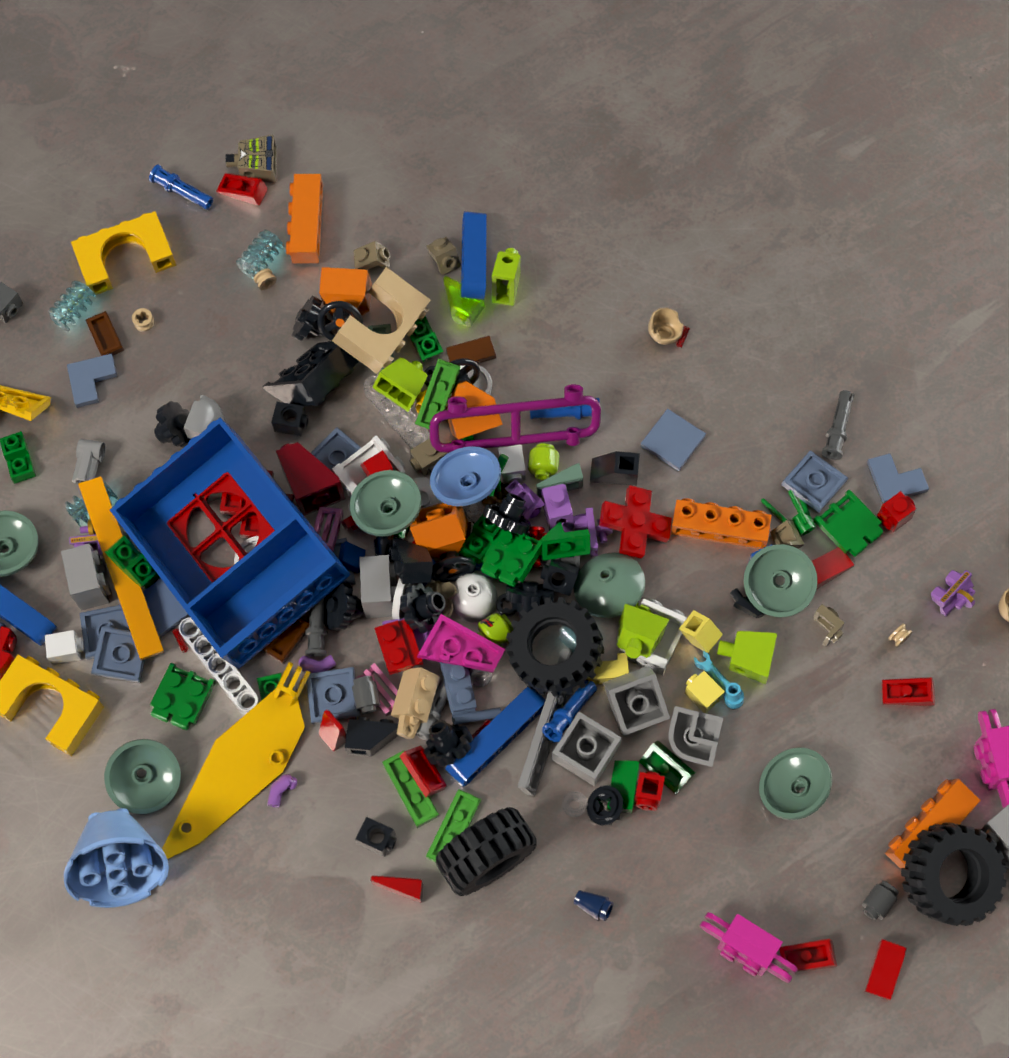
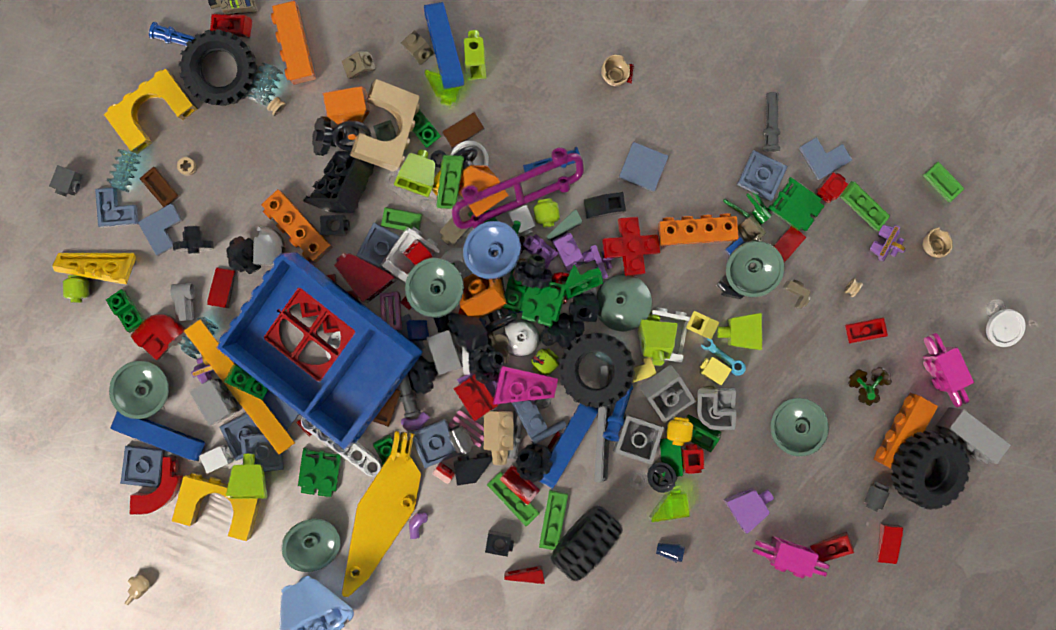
camera: 25 degrees left, 20 degrees up
none -> sand blue tile [95,187,138,228]
none -> red brick [130,314,186,360]
none -> black plant [173,226,214,254]
none -> black tyre [178,29,258,106]
none -> red slope [207,268,235,308]
none -> lime torso [226,454,267,499]
none -> orange brick [261,189,333,263]
none -> bright green tile [381,207,422,231]
none -> clear neon green slope [649,489,690,522]
none -> yellow head [667,417,693,446]
none -> medium lavender torso [724,488,774,534]
none -> bright green tile [839,181,890,231]
none -> dark brown plant [848,367,892,406]

